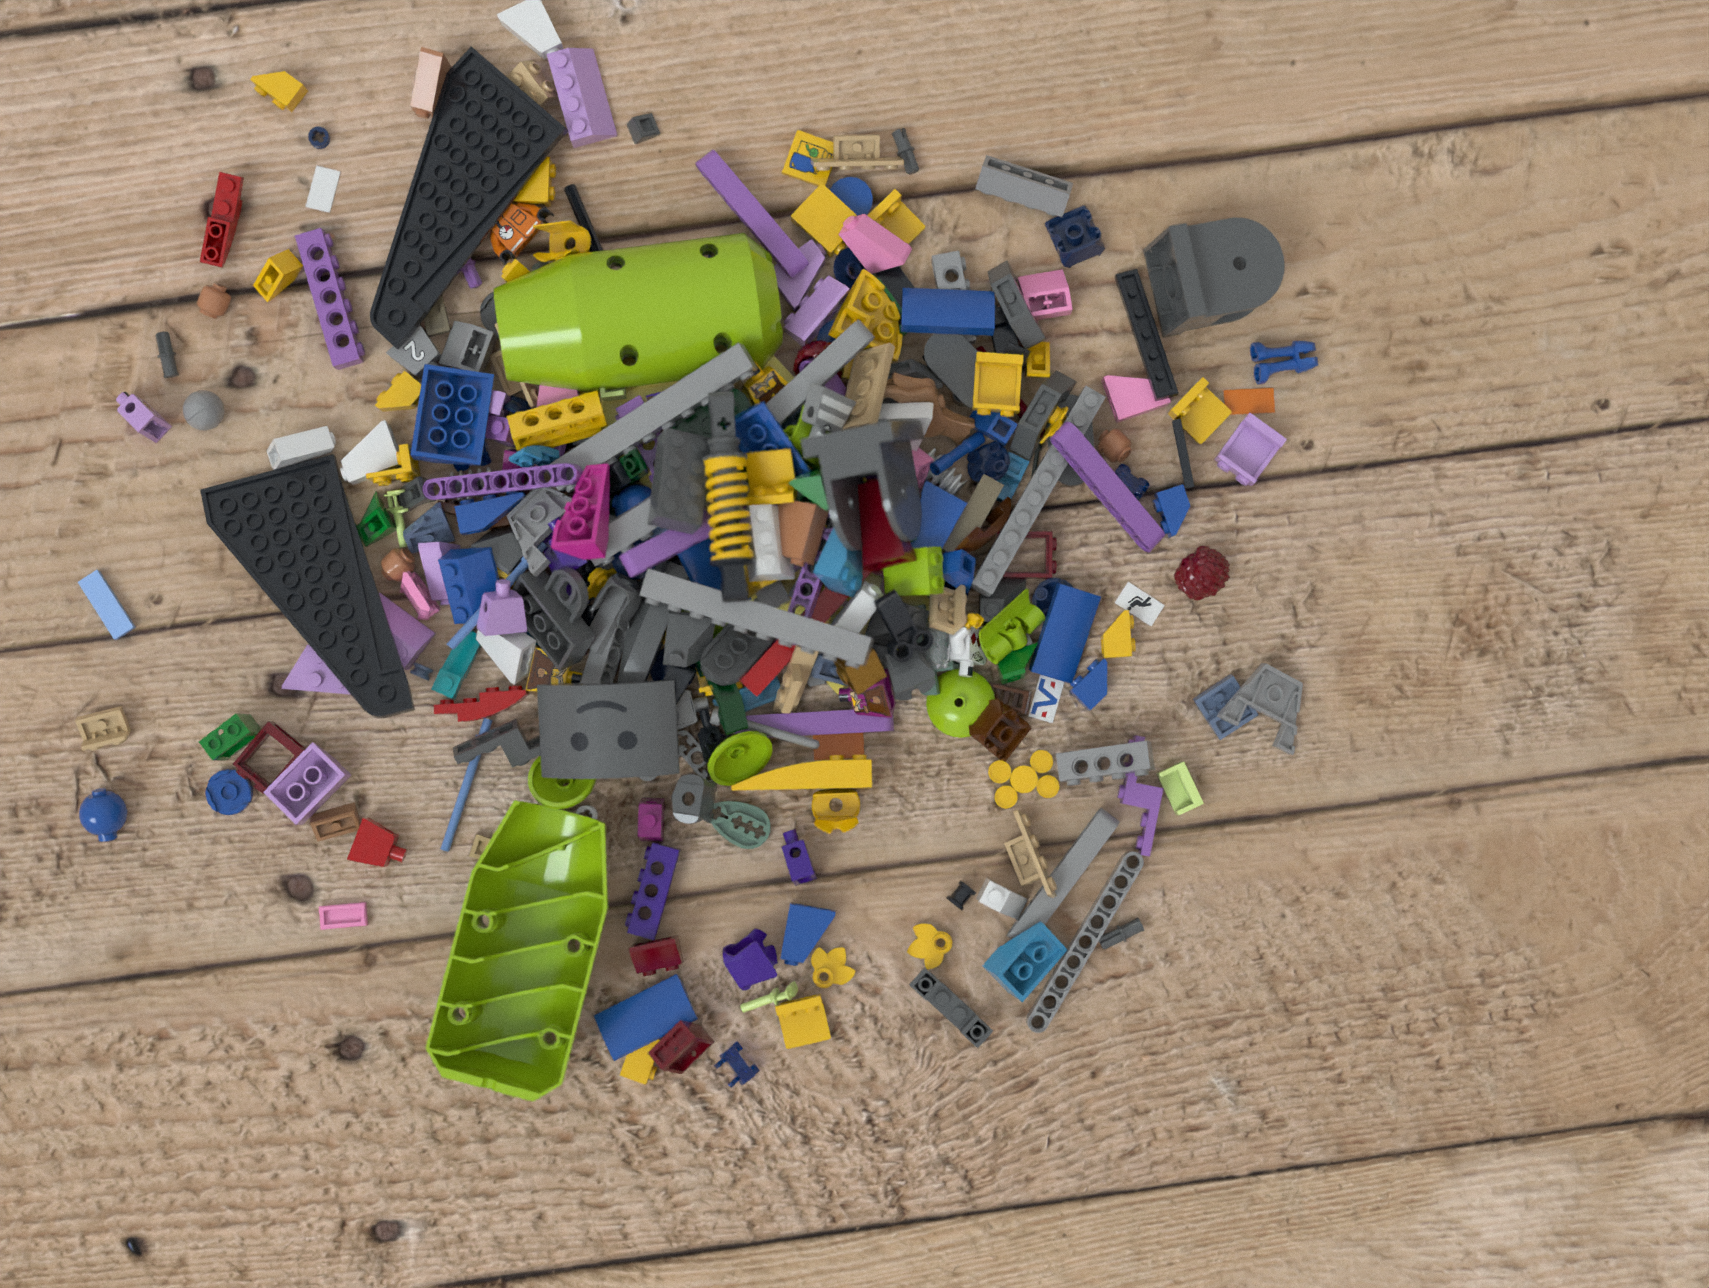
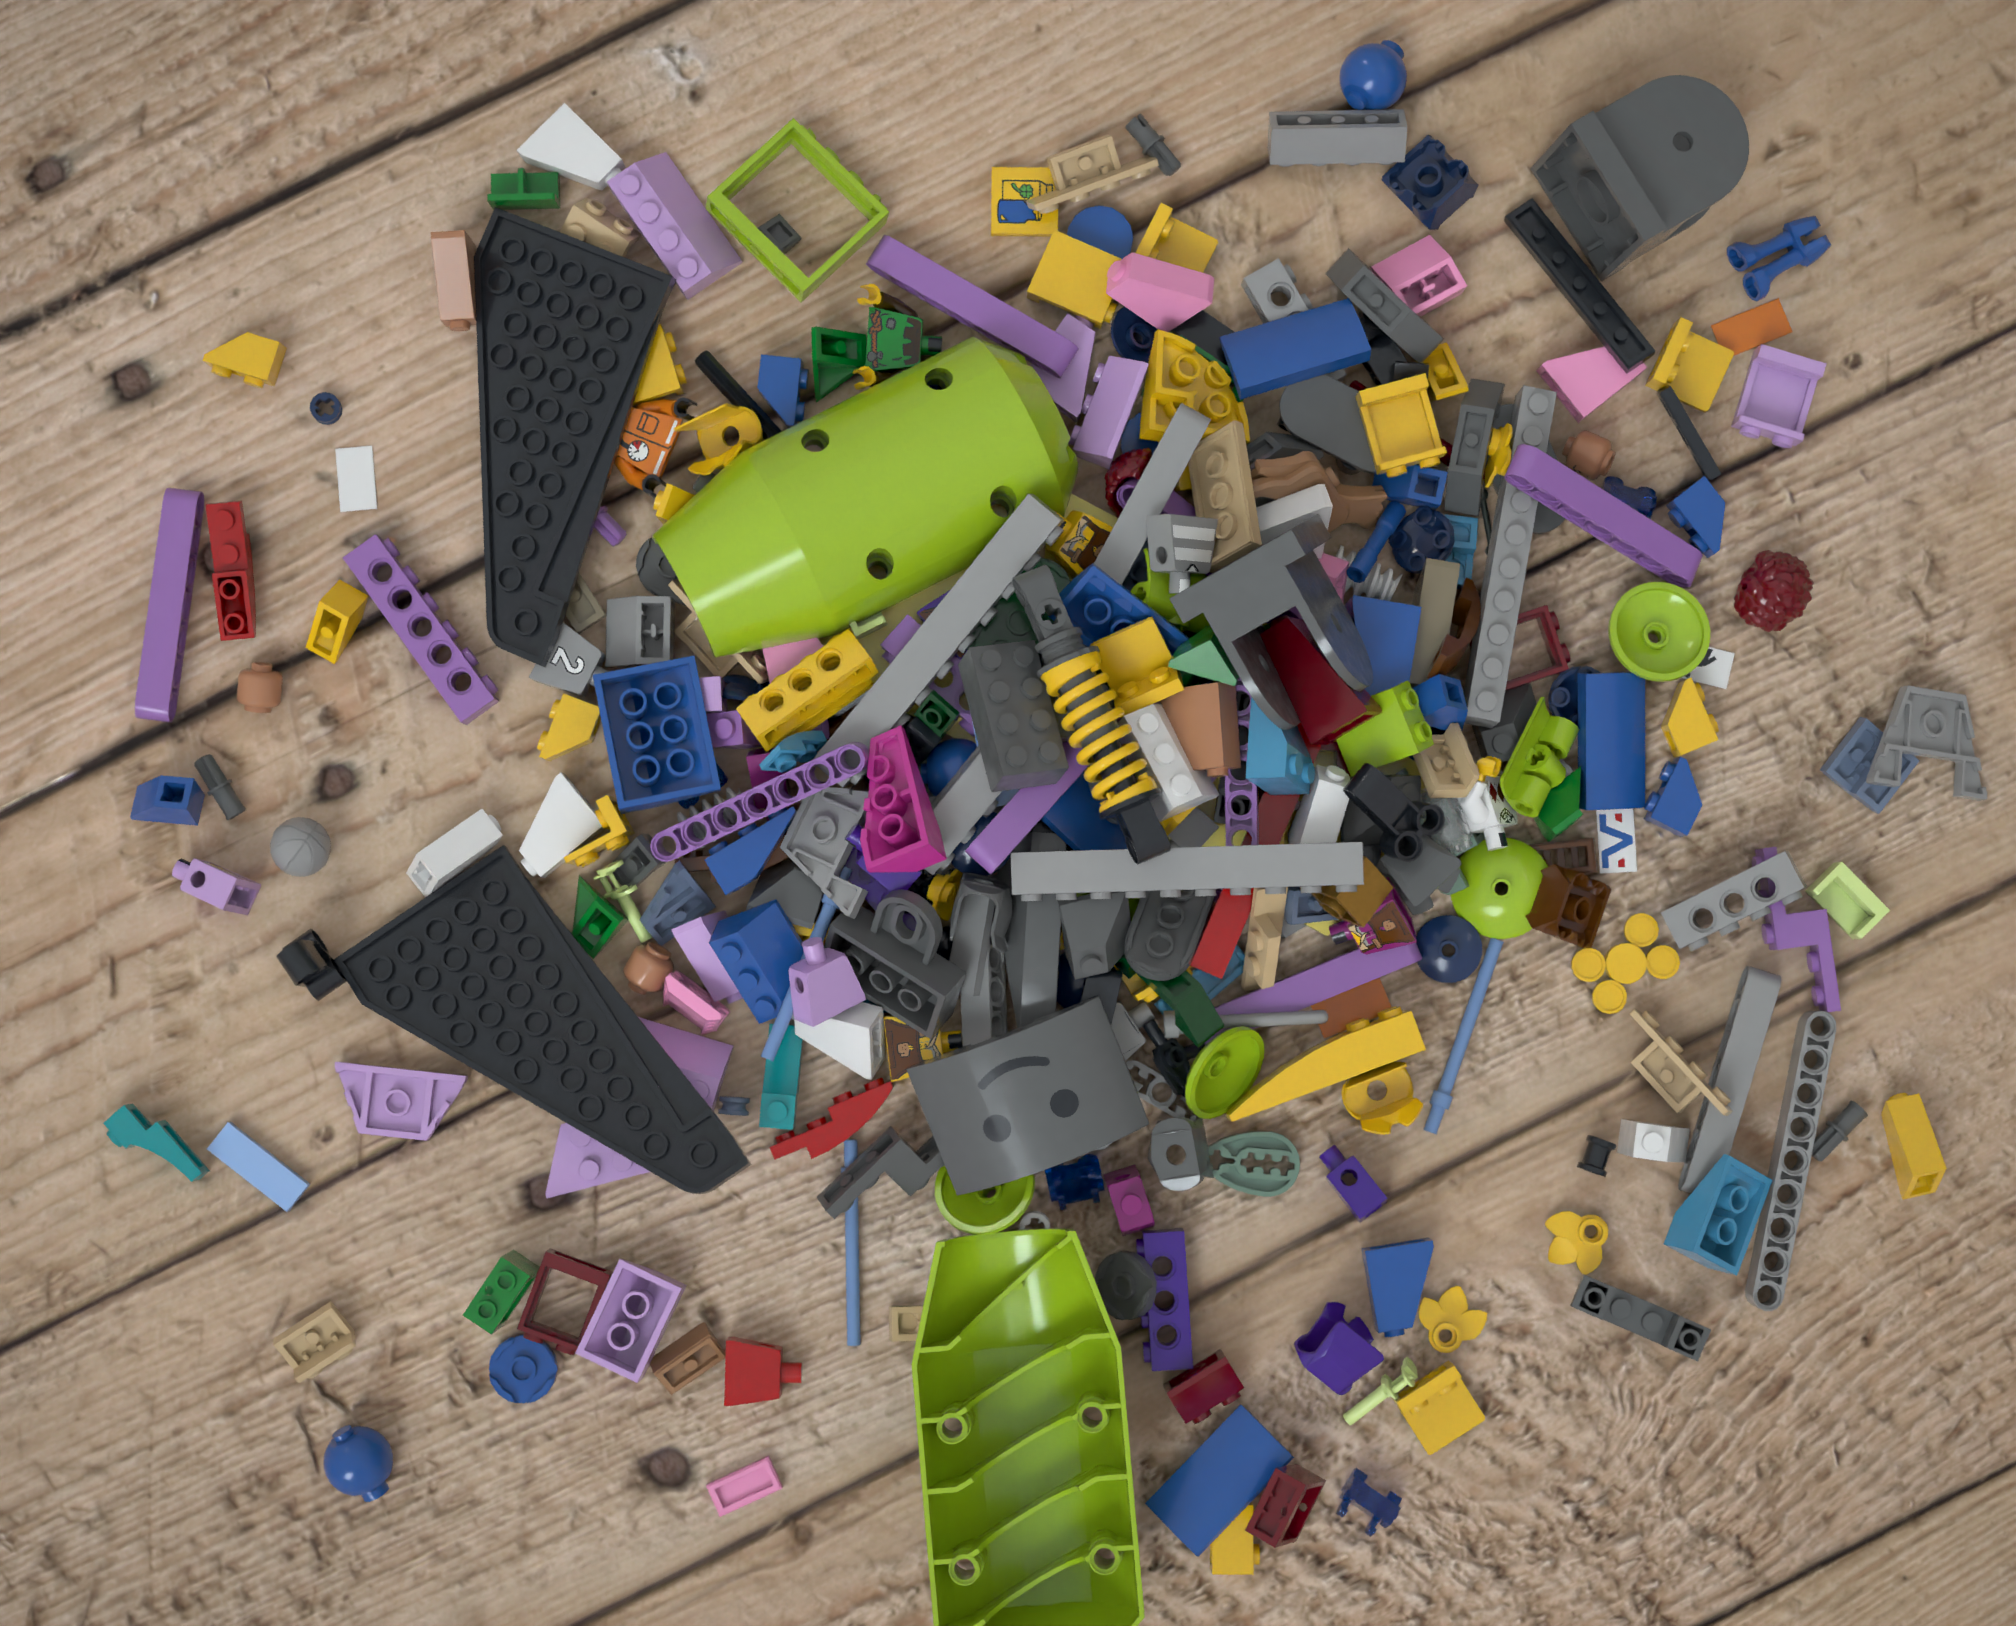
camera: 20 degrees left, 0 degrees up
none -> teal slope [103,1103,210,1182]
none -> blue slope [130,775,205,826]
none -> medium lavender beam [135,488,204,722]
none -> black piece [276,929,347,1001]
none -> lavender wing [335,1062,468,1141]
none -> green panel [487,168,560,210]
none -> lime window [706,118,889,303]
none -> blue slope [757,354,809,428]
none -> green slope [811,326,866,403]
none -> torso [853,284,942,390]
none -> clear blue piece [1045,1154,1105,1211]
none -> dark grey tile [1095,1251,1156,1320]
none -> blue brick [1339,40,1407,110]
none -> dark blue dish [1416,915,1482,983]
none -> medium blue bar [1424,938,1504,1134]
none -> lime dish [1608,582,1710,682]
none -> yellow slope [1881,1093,1947,1200]

